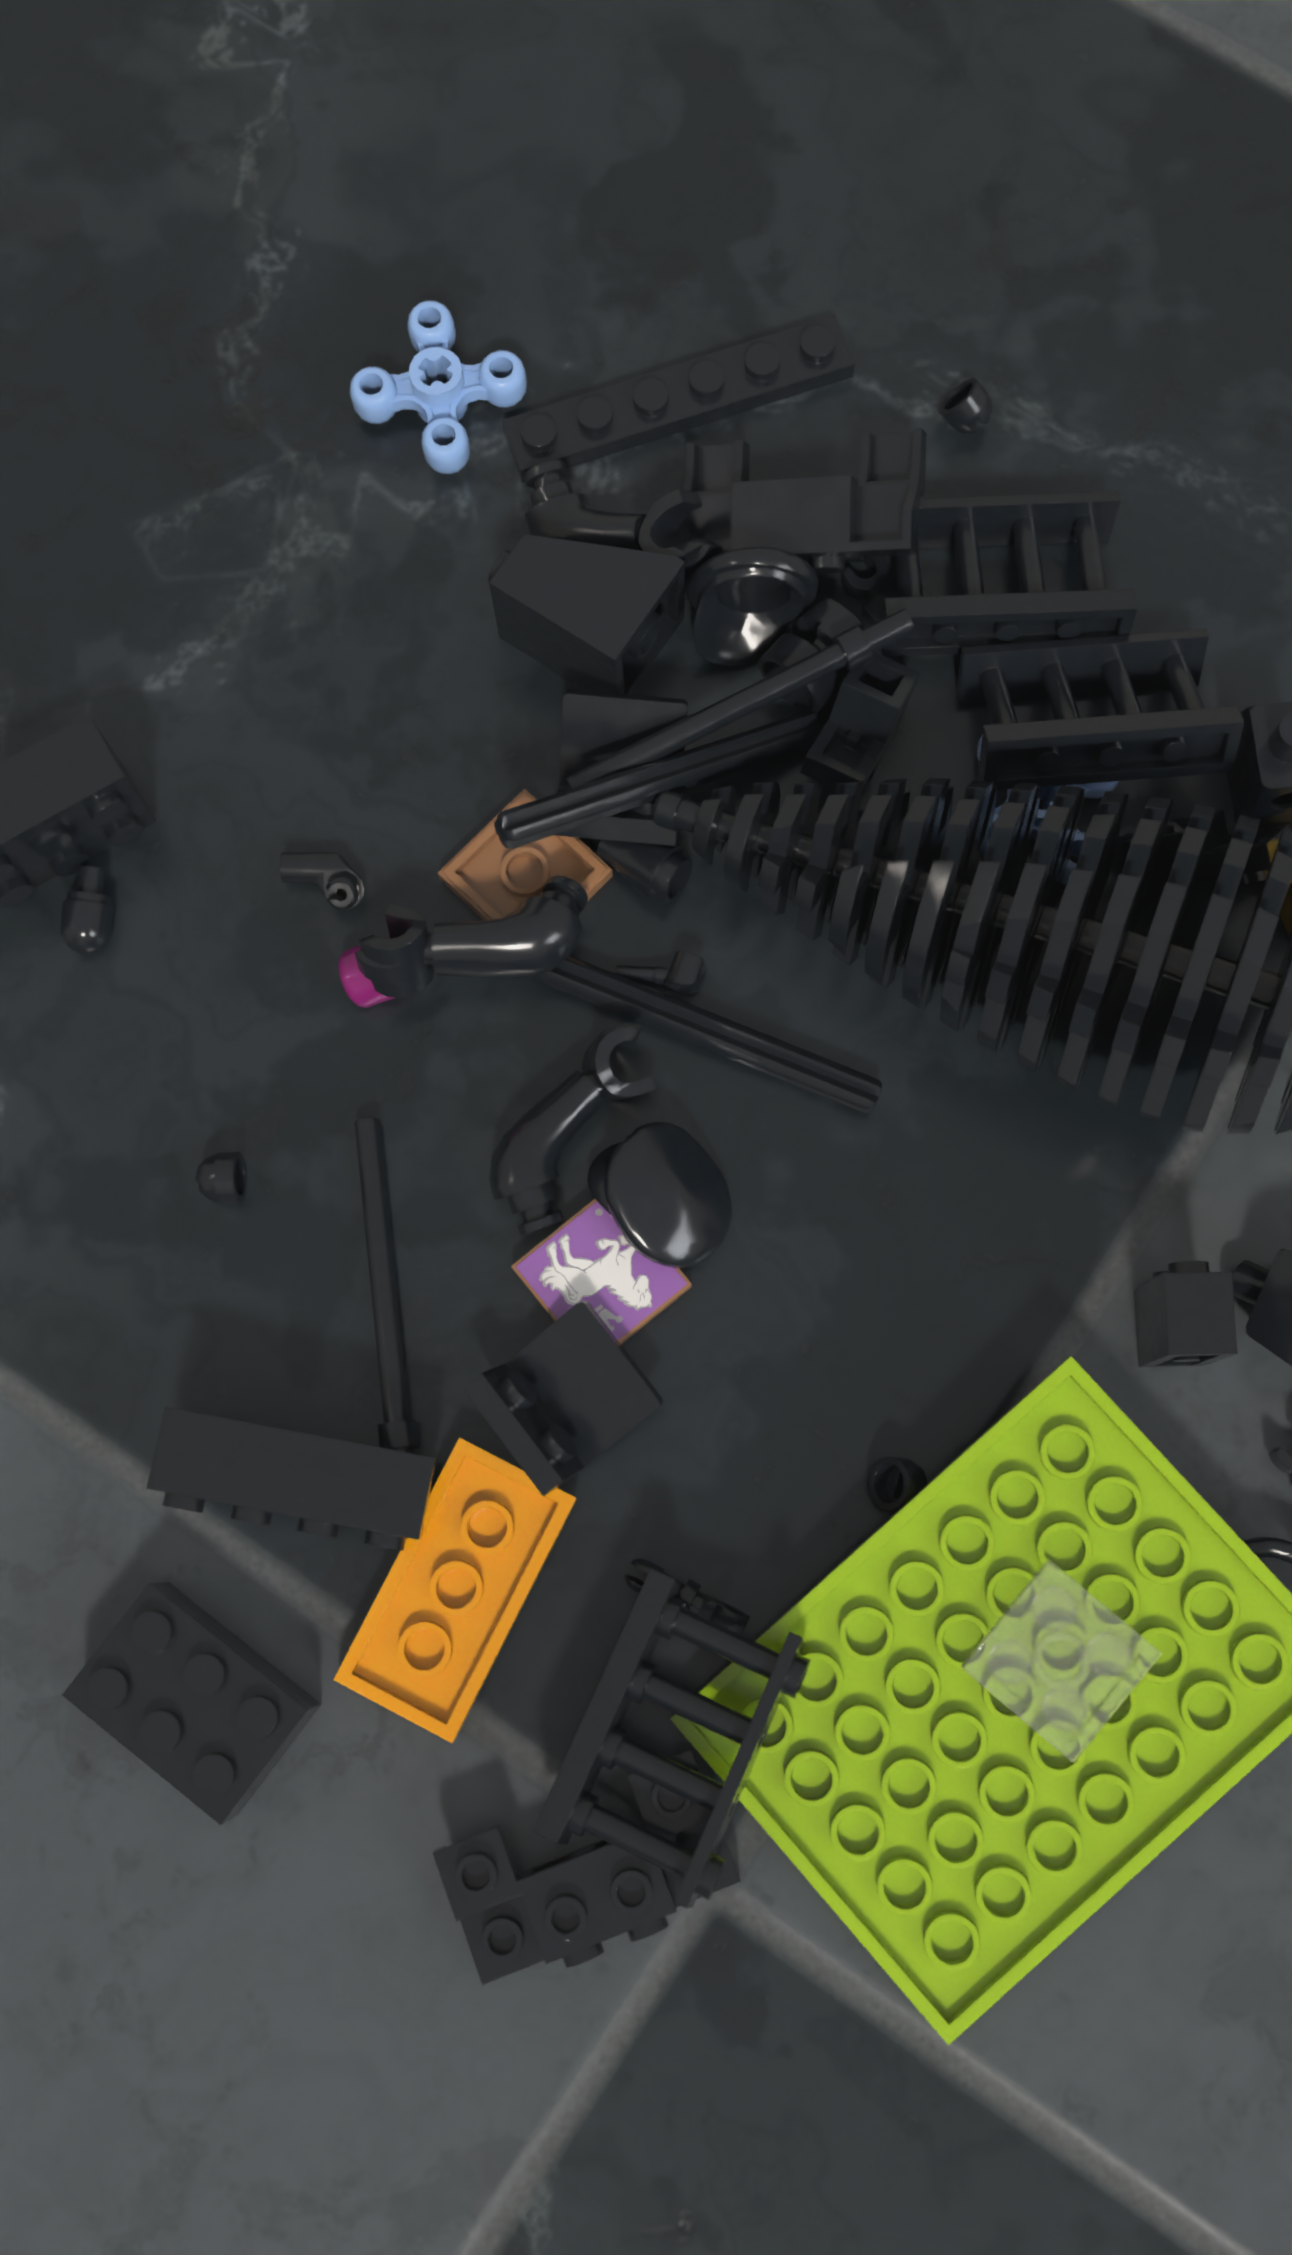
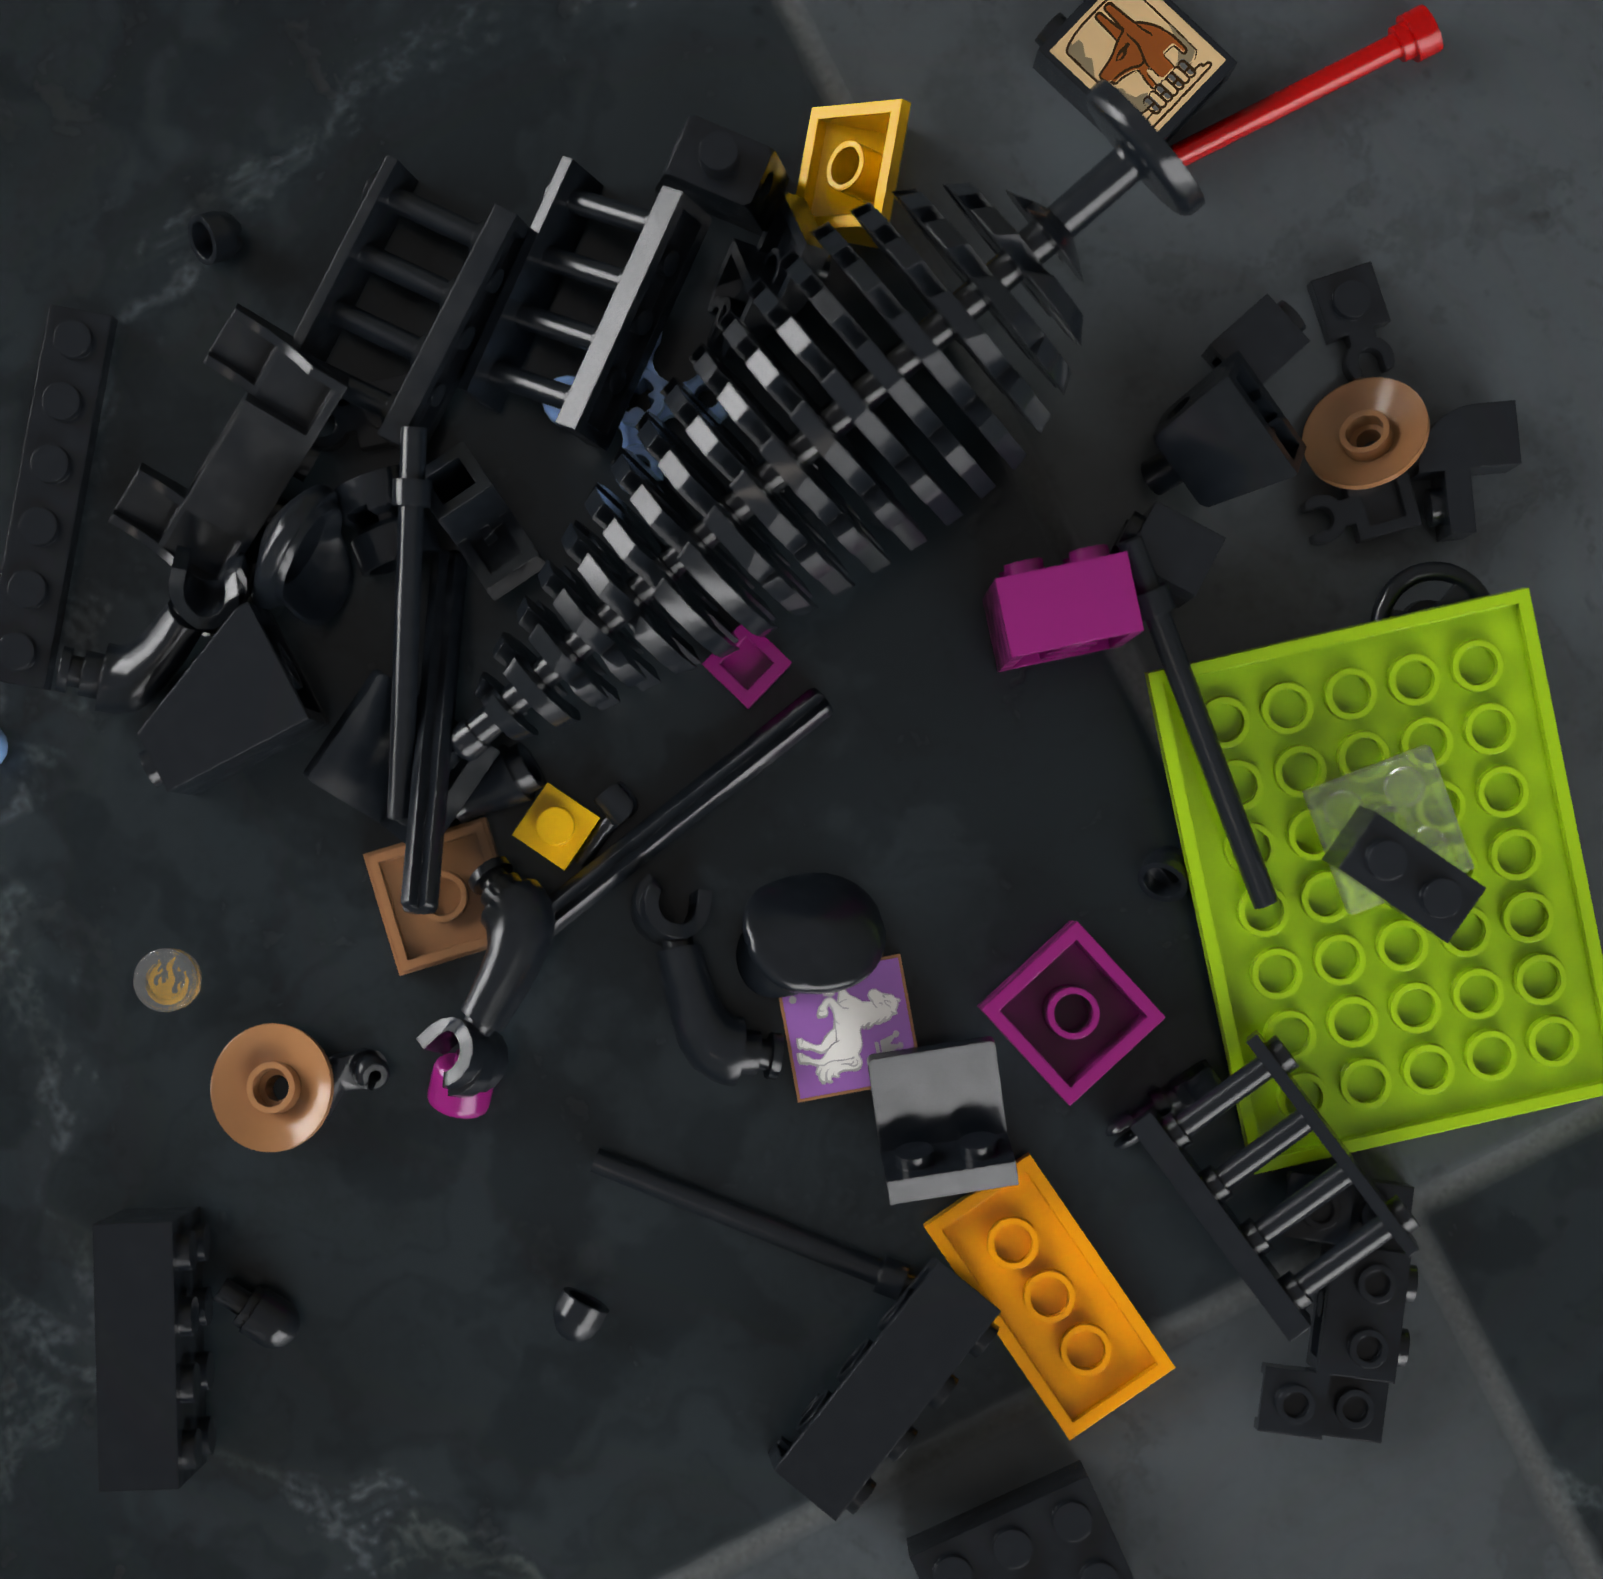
camera: 65 degrees left, 10 degrees up
none -> clear tile [133,948,202,1012]
none -> medium nougat dish [210,1023,334,1152]
none -> yellow plate [512,782,602,871]
none -> magenta plate [702,624,792,709]
none -> magenta brick [977,920,1166,1106]
none -> magenta brick [982,544,1144,672]
none -> black bar [1117,535,1278,909]
none -> black brick [1322,805,1486,943]

